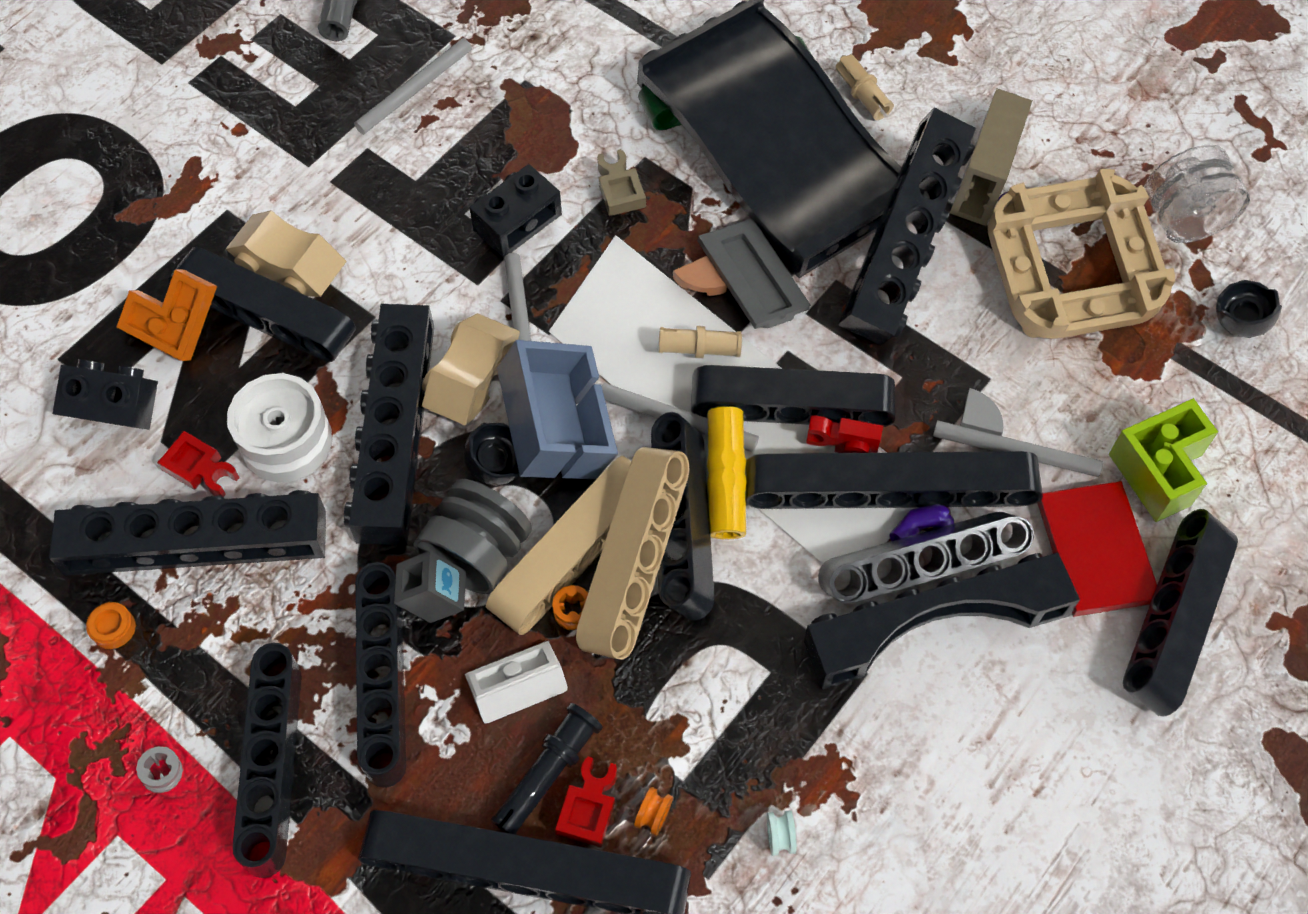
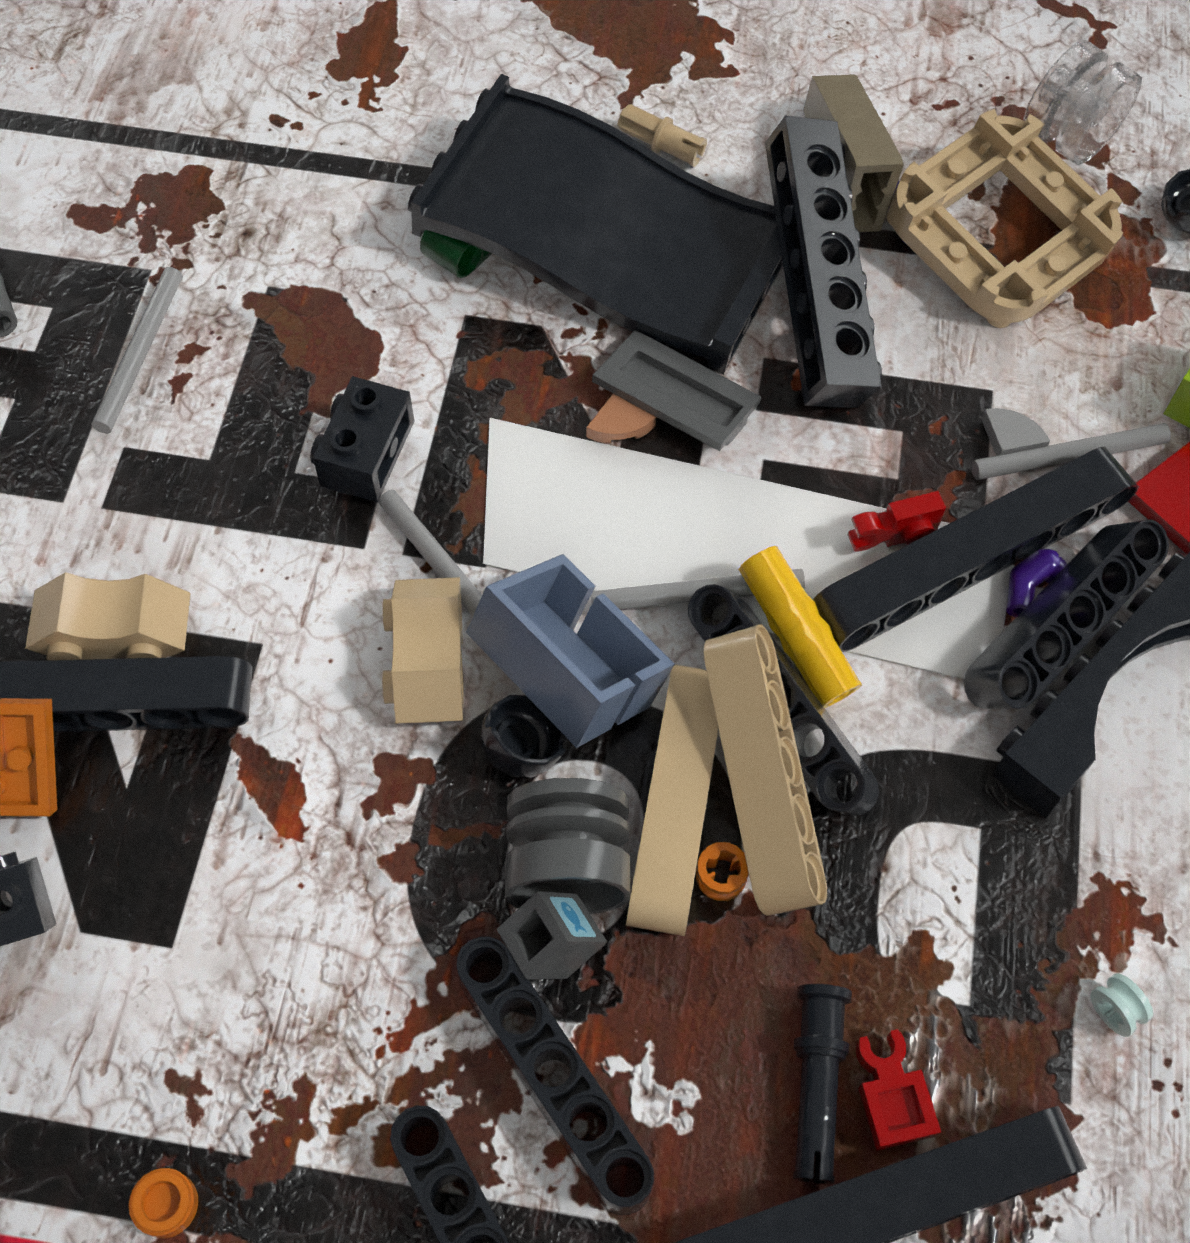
camera: 30 degrees left, 0 degrees up
black brick [49,490,326,576] -> none
red plate [157,431,240,498] -> none
white wheel [227,373,332,483] -> none
black brick [344,304,434,545] -> none
white slope [465,641,568,723] -> none
dark tan plate [597,149,646,216] -> none
orange bush [634,787,673,836] -> none
tan pin [659,326,742,358] -> none
black beam [691,365,895,427] -> none

